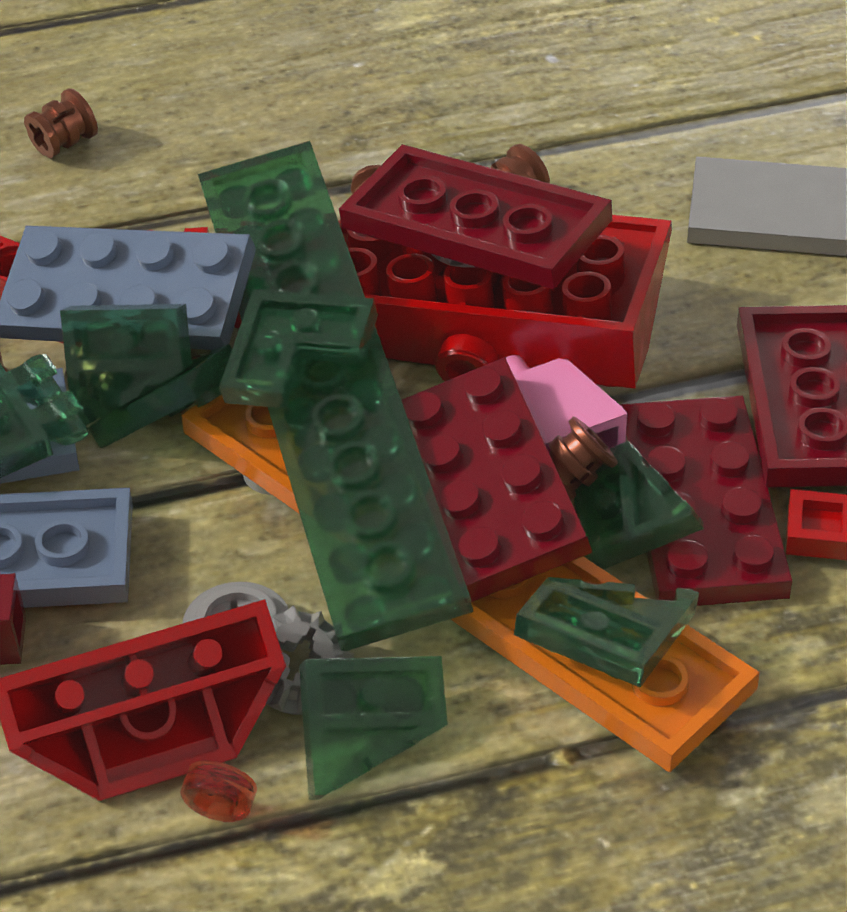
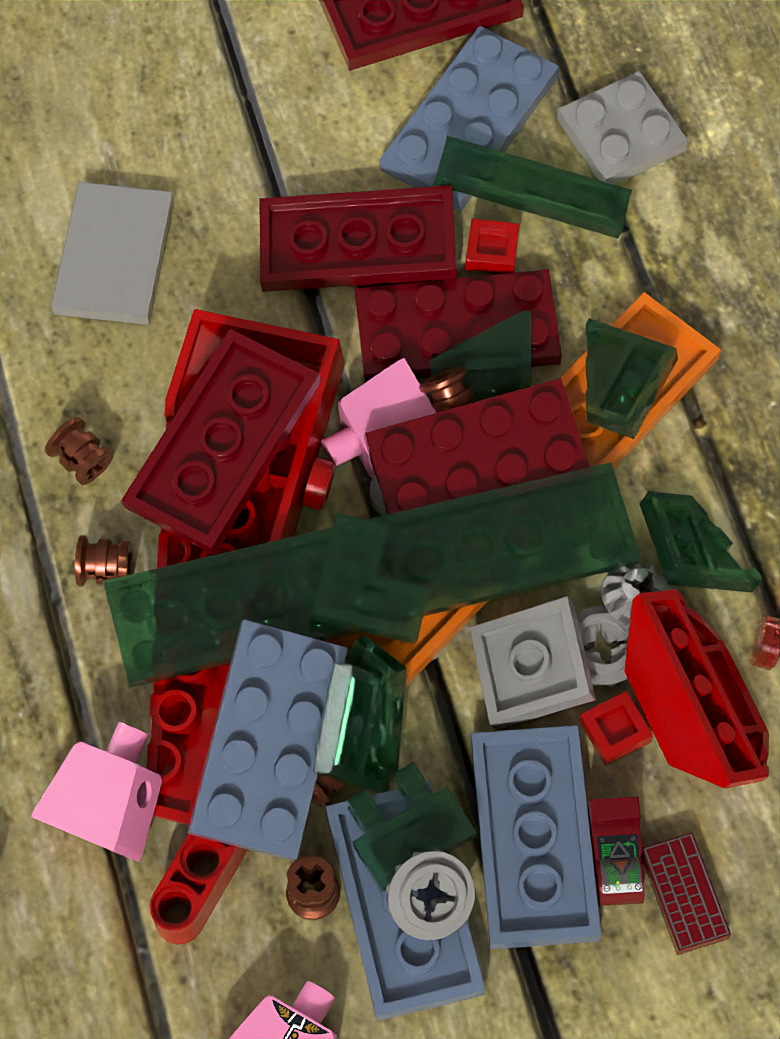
camera: 90 degrees left, 20 degrees up
none -> bright pink torso [31,722,162,862]
none -> light grey plate [469,596,596,730]
none -> red plate [579,691,653,766]

